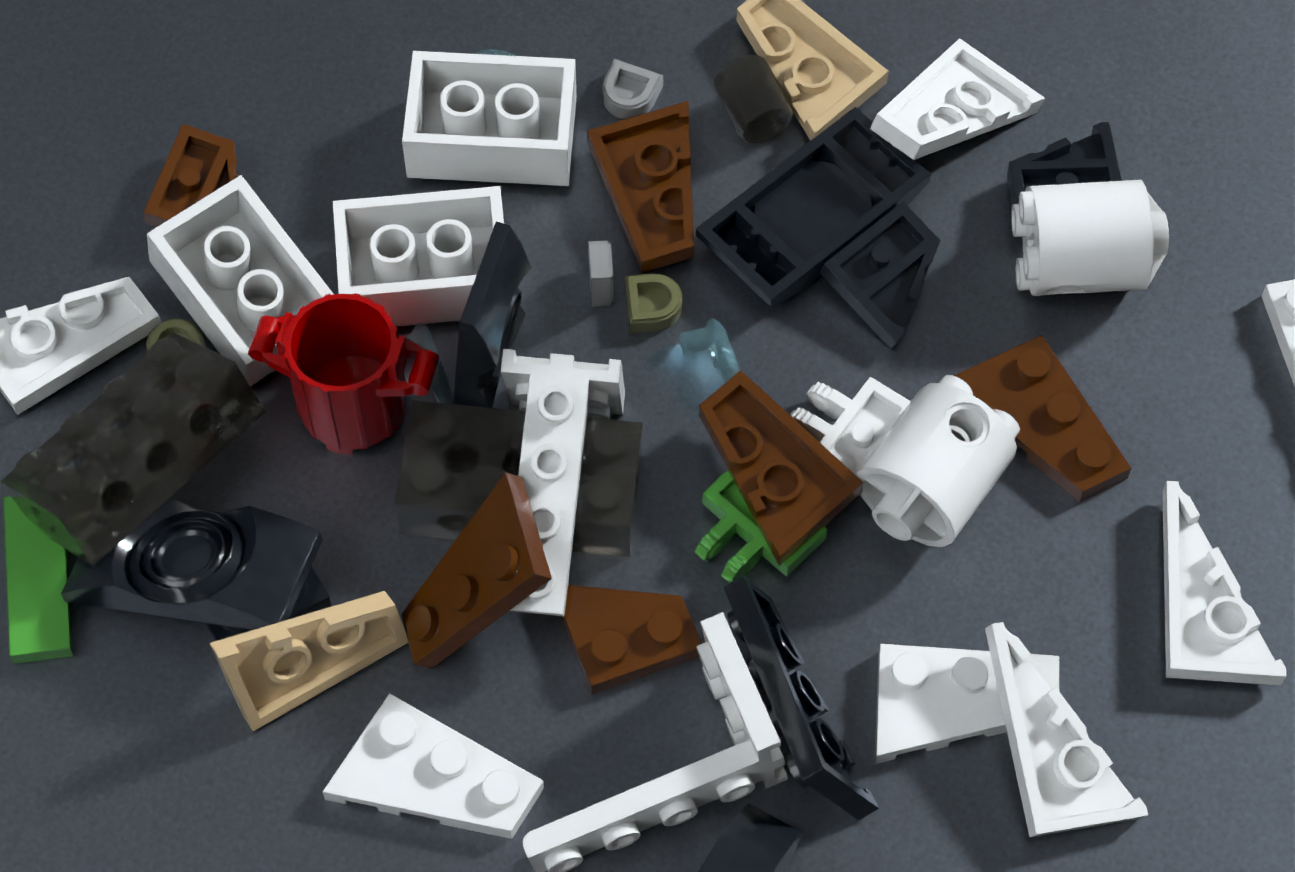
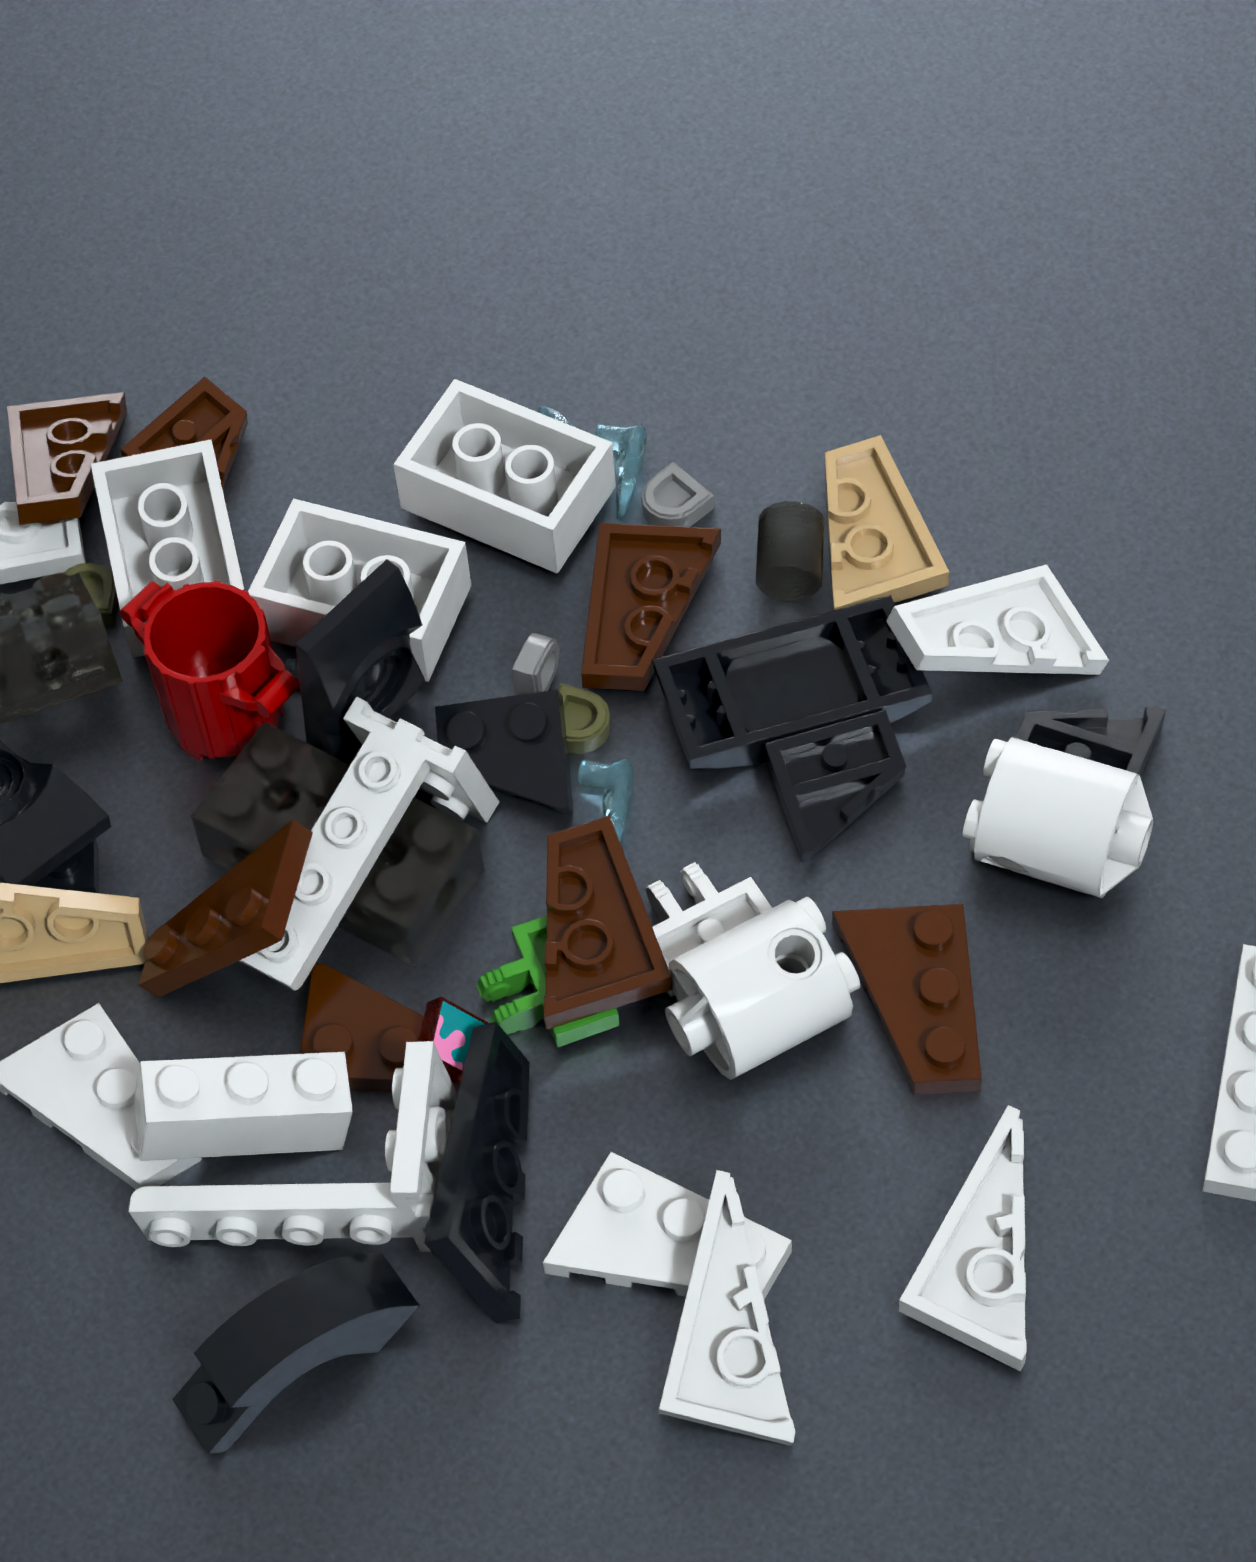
camera: 30 degrees right, 5 degrees down
none -> reddish brown wing [7,392,127,525]
none -> white brick [135,1052,353,1161]
none -> tile [418,997,488,1086]
none -> black wing [435,689,574,814]
none -> clear light blue bar [595,424,647,521]

